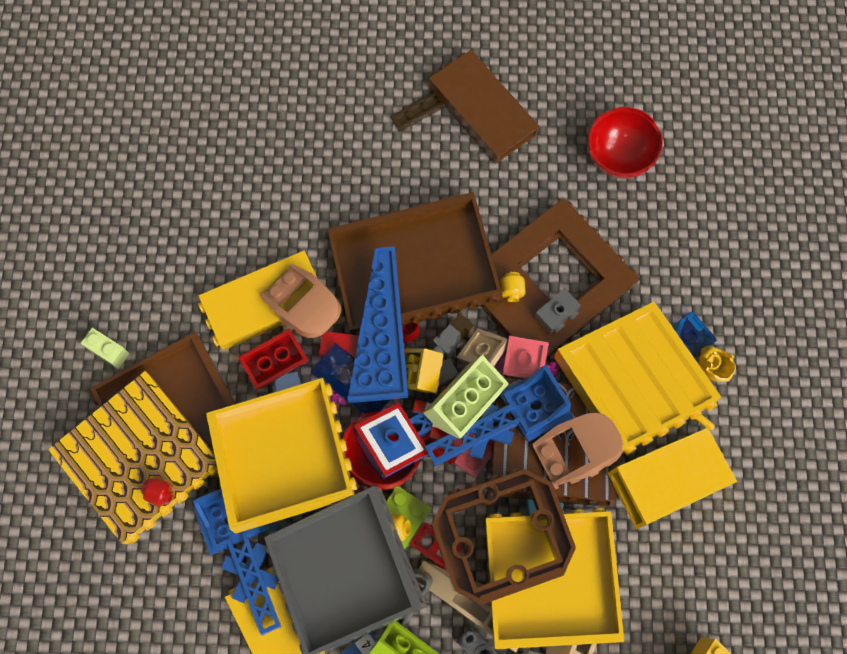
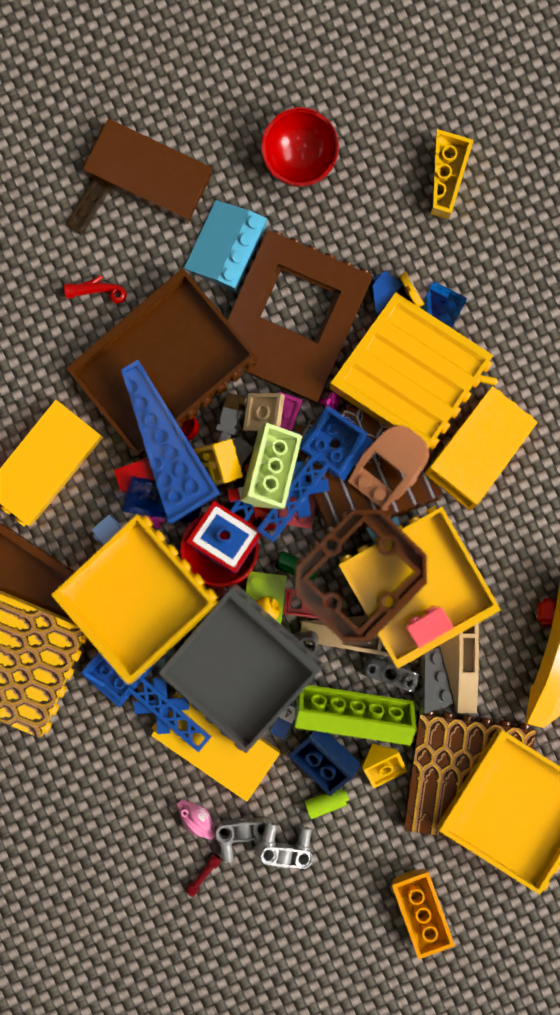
camera: 20 degrees left, 15 degrees up
red head [141,476,174,507] -> none
red slope [238,329,309,390] -> none
nougat slope [260,264,341,338] -> none
yellow head [500,272,525,302] -> none
coral plate [503,336,549,378] -> none
dark grey brick [534,288,580,335] -> none
yellow hair [699,346,736,382] -> none
none -> red plant [64,275,127,304]
none -> medium azure slope [184,200,267,293]
none -> dark green arm [275,551,317,581]
none -> blue slope [371,270,403,318]
none -> yellow tile [399,271,424,307]
none -> coral brick [405,605,454,648]
none -> yellow wedge [430,129,474,219]

